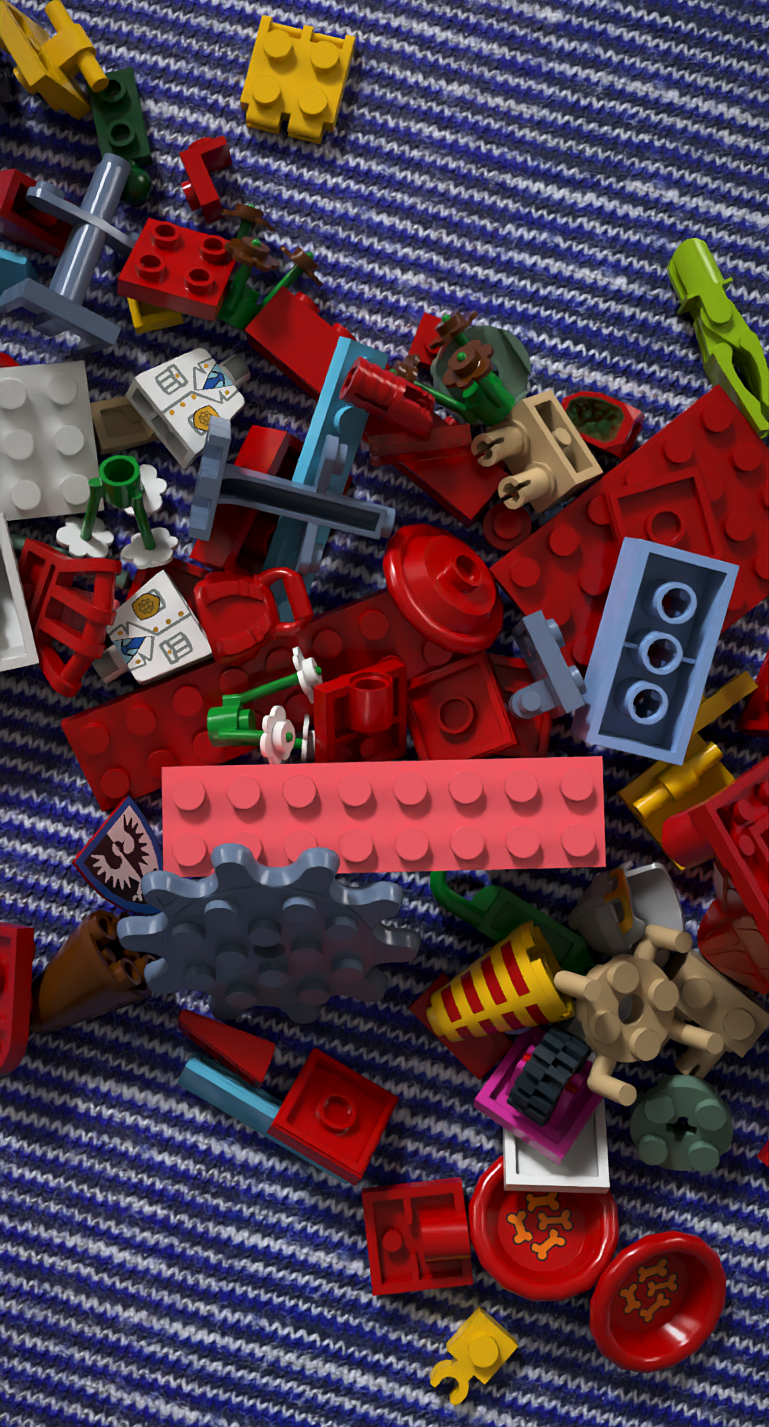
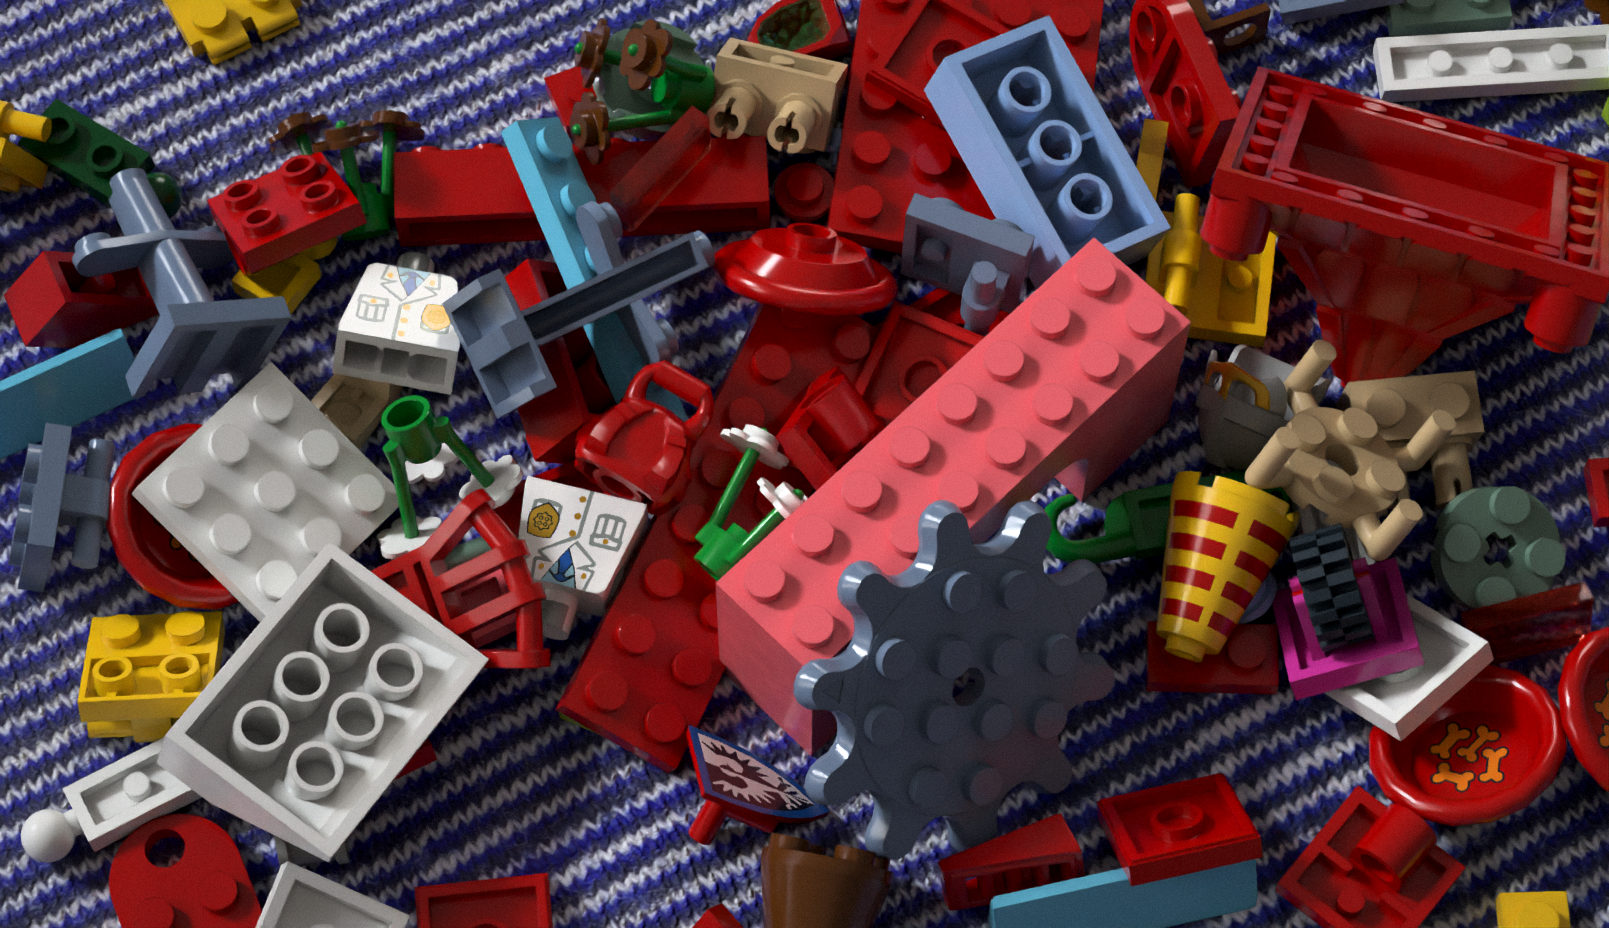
camera: 45 degrees left, 20 degrees down
red bracket [179,136,232,225] -> none
red hinge [339,356,436,437] -> none
none -> clear red tile [1461,582,1594,666]

